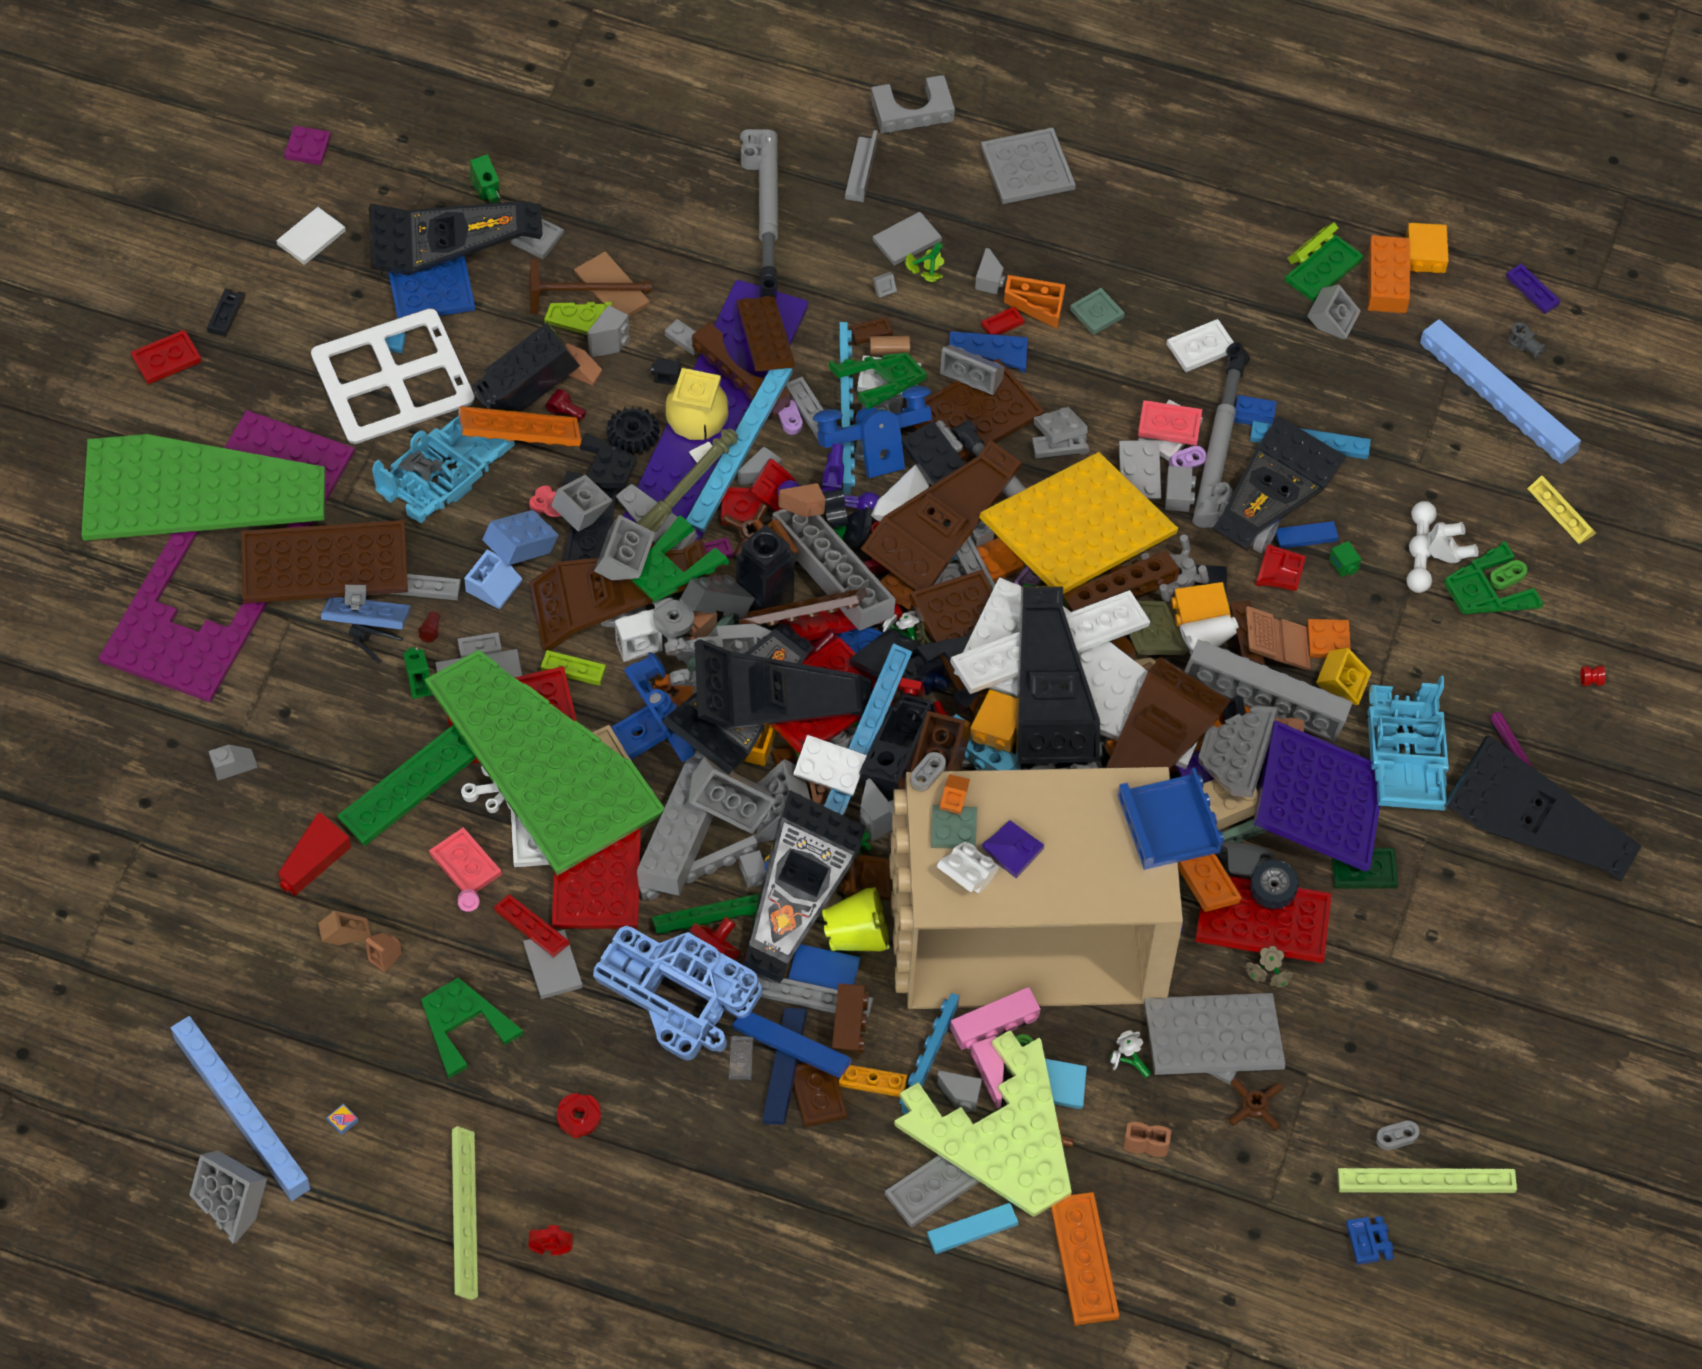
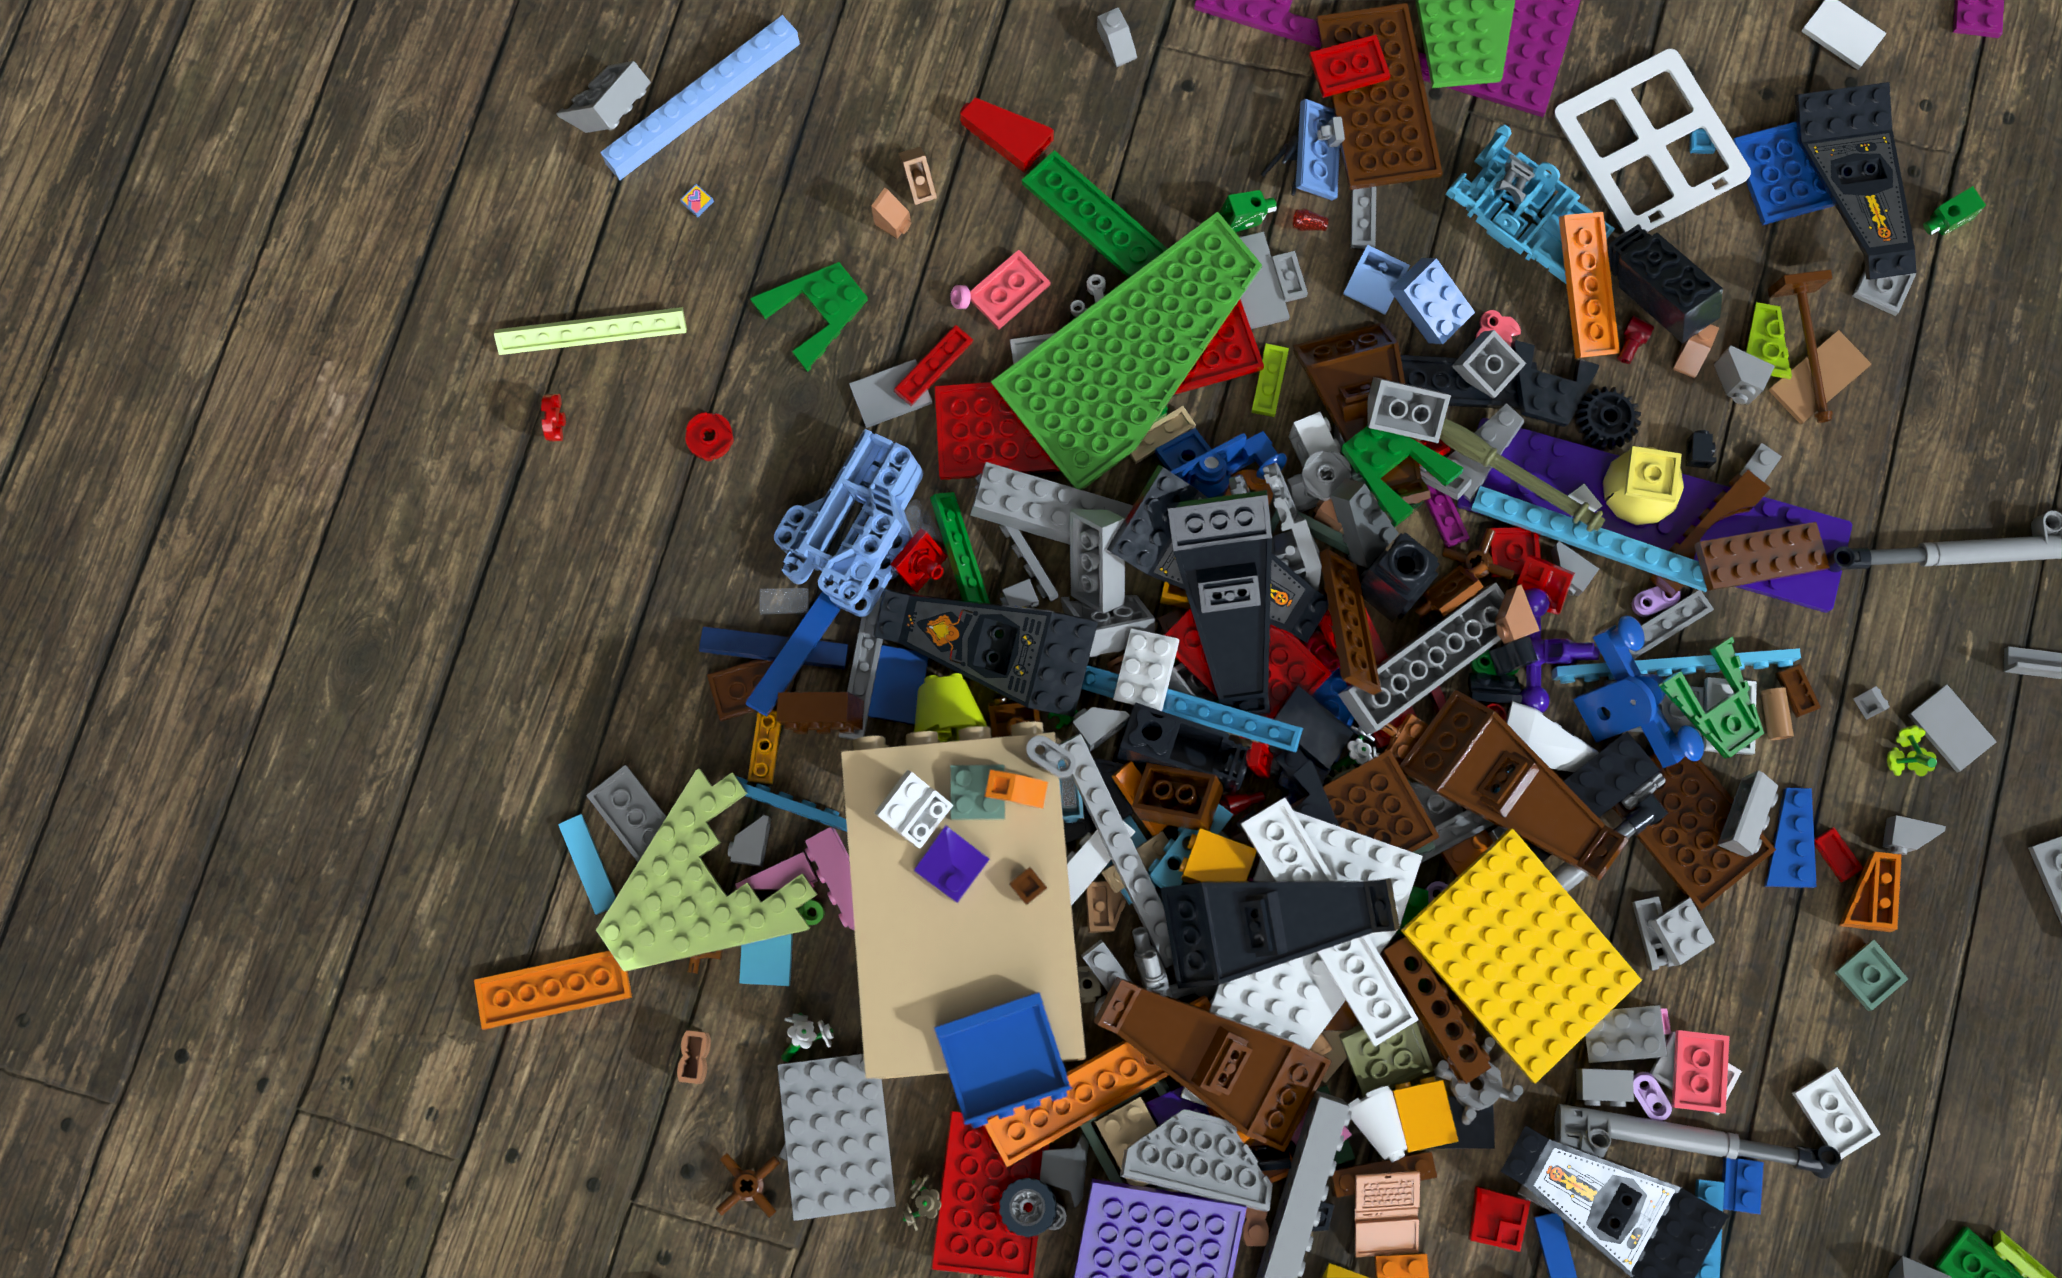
camera: 90 degrees right, 20 degrees up
none -> reddish brown plate [1009,867,1047,906]
none -> red plate [1309,35,1391,98]

